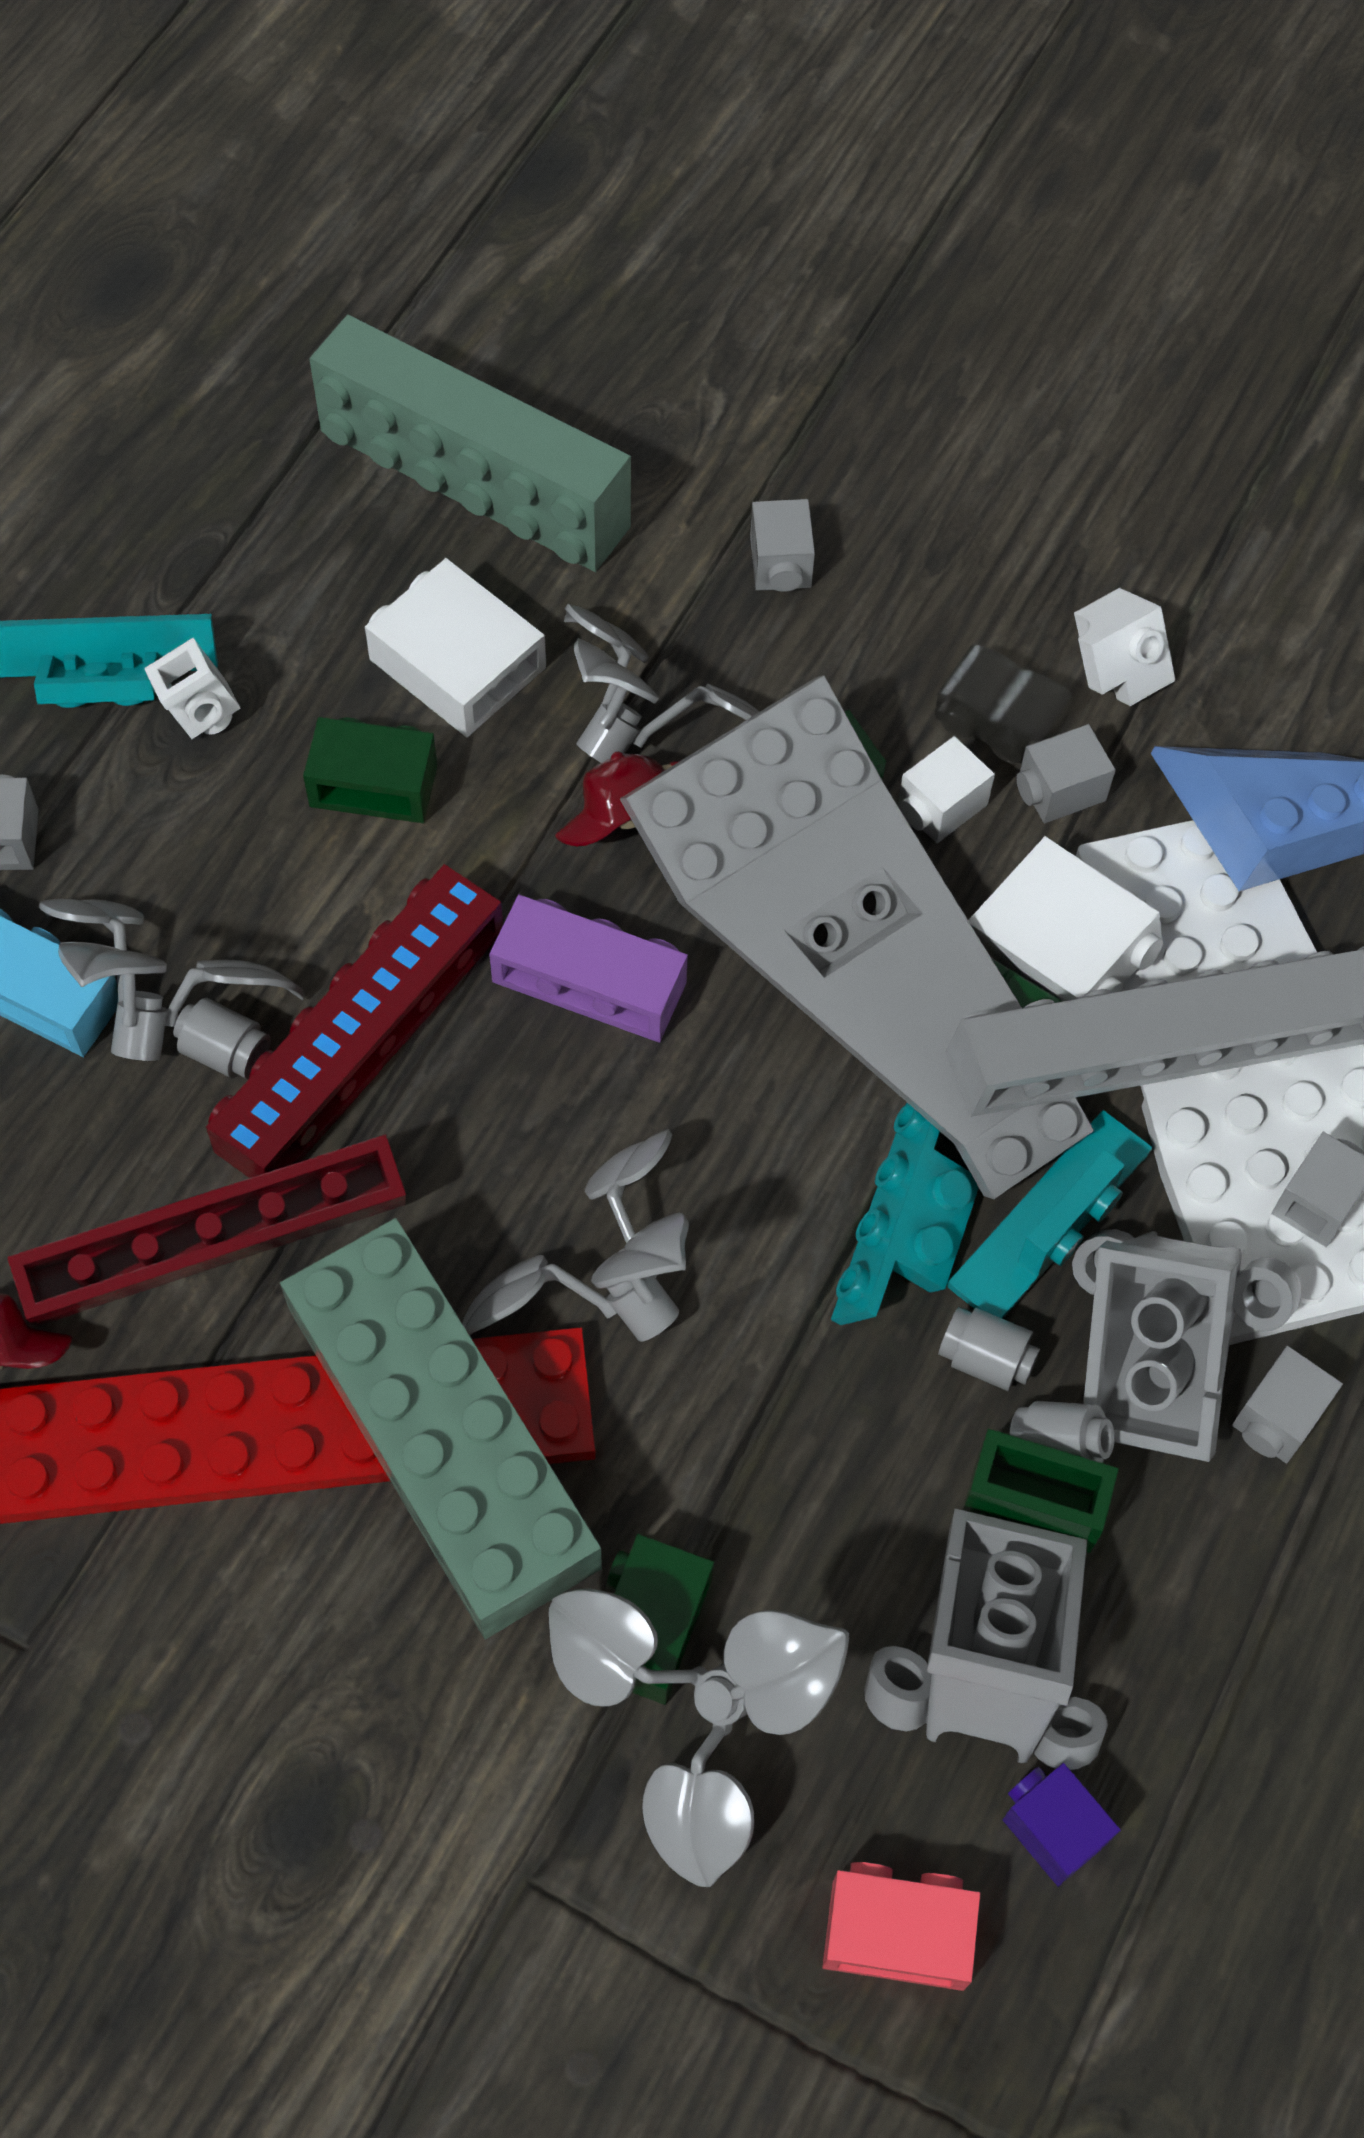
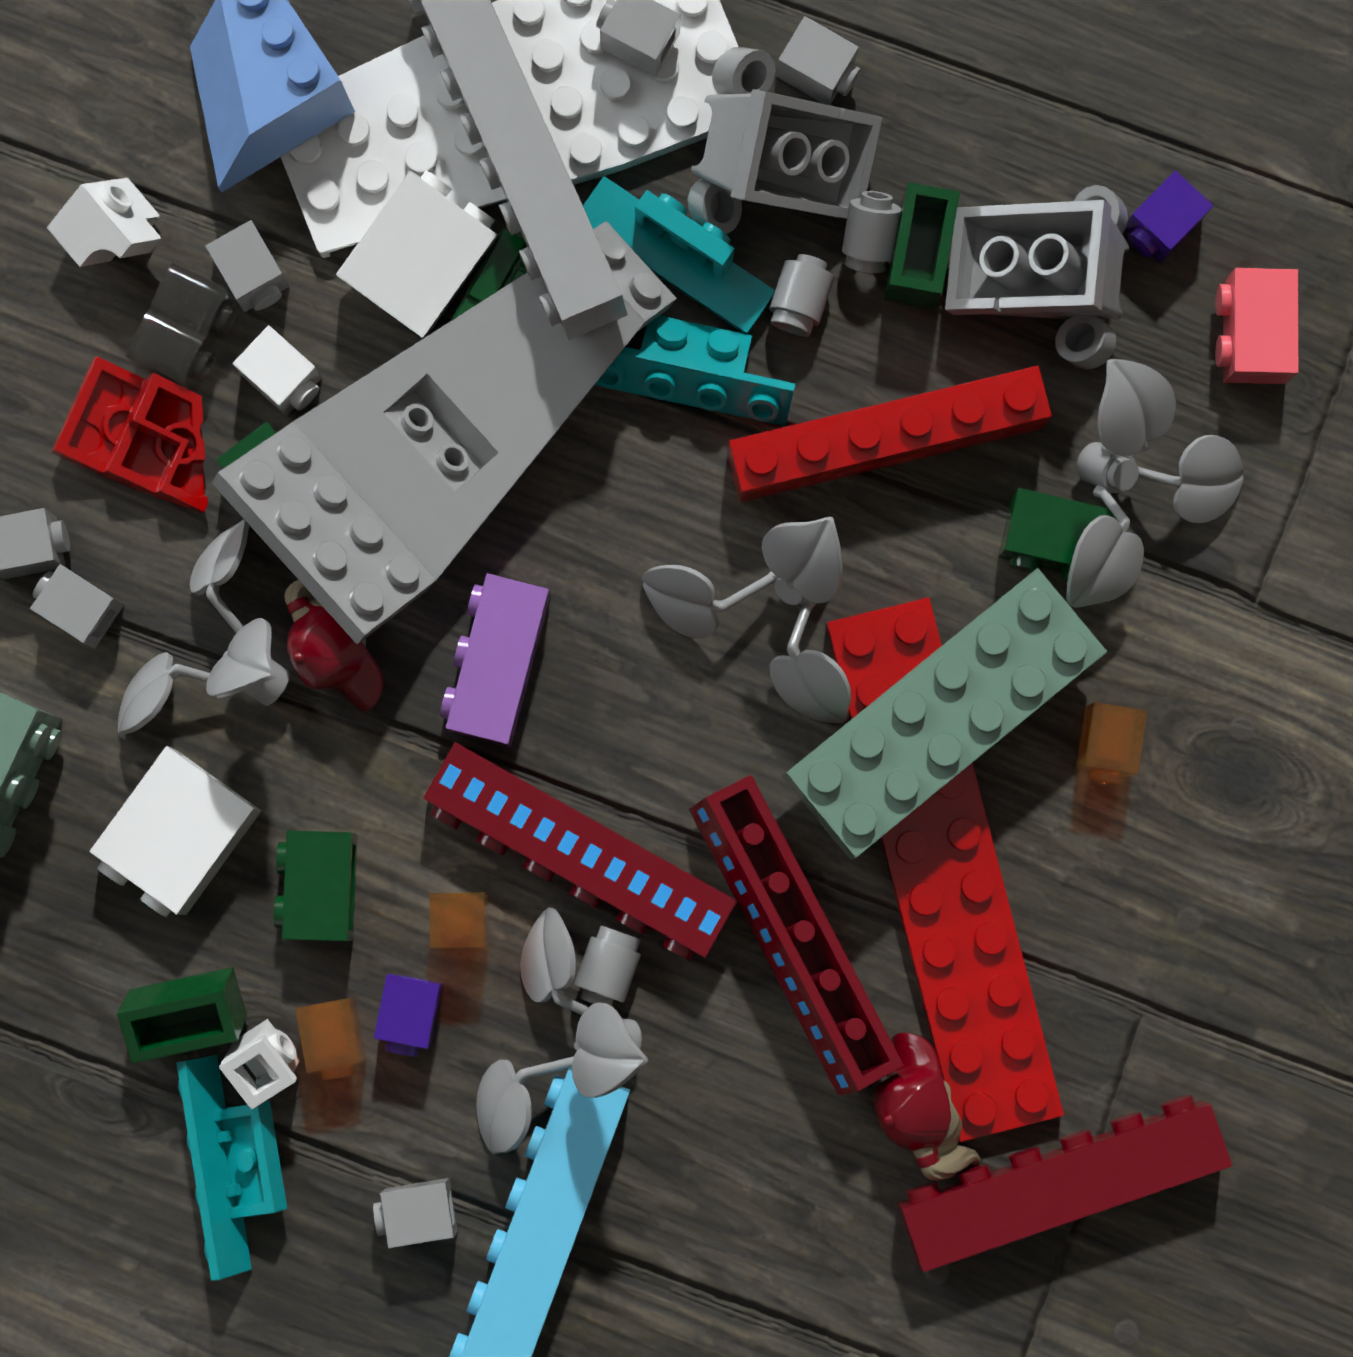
camera: 100 degrees left, 20 degrees up
none -> light grey brick [30,564,124,649]
none -> red slope [51,356,208,513]
none -> dark green piece [117,967,247,1063]
none -> clear orange brick [295,997,367,1081]
none -> dark purple brick [374,973,444,1057]
none -> clear orange brick [430,892,489,948]
none -> red brick [727,365,1052,502]
none -> clear orange brick [1076,702,1147,785]

